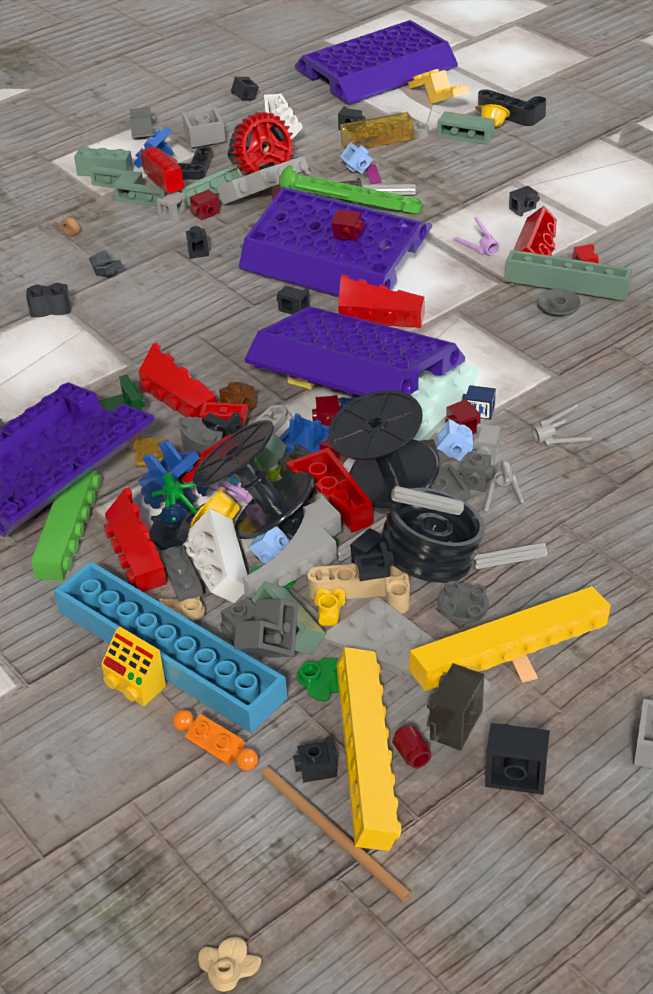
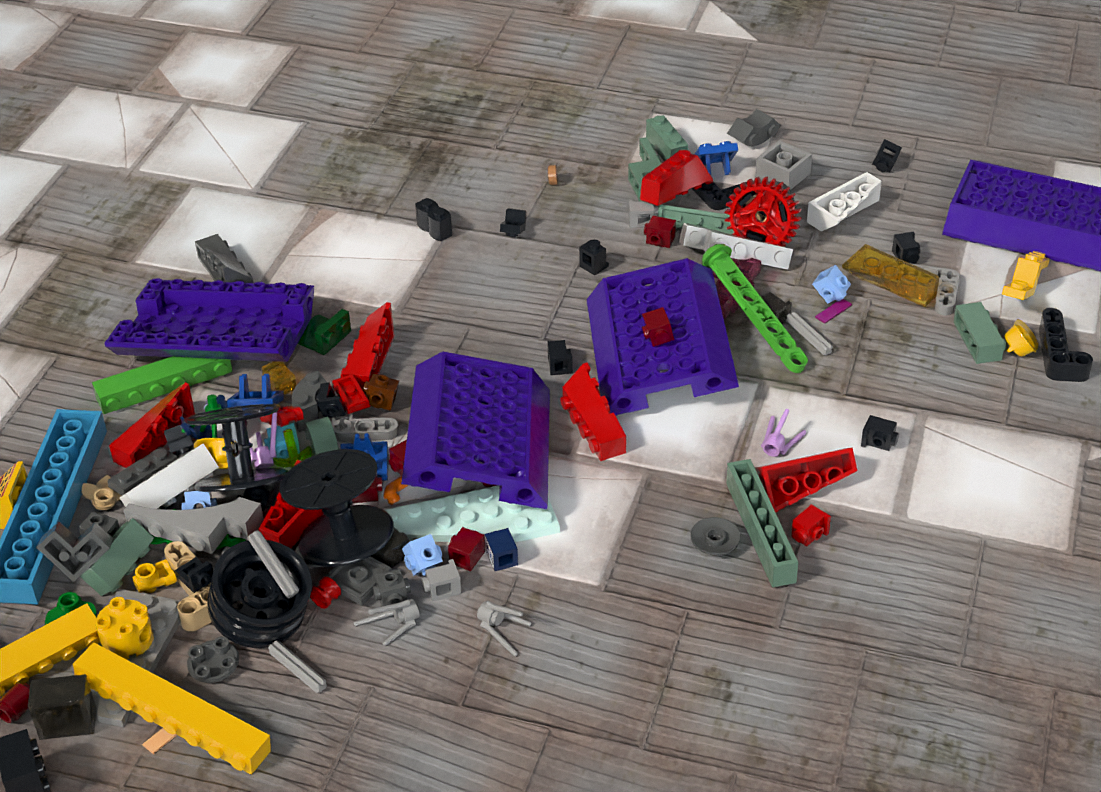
camera: 55 degrees right, 0 degrees up
none -> yellow brick [95,597,154,659]

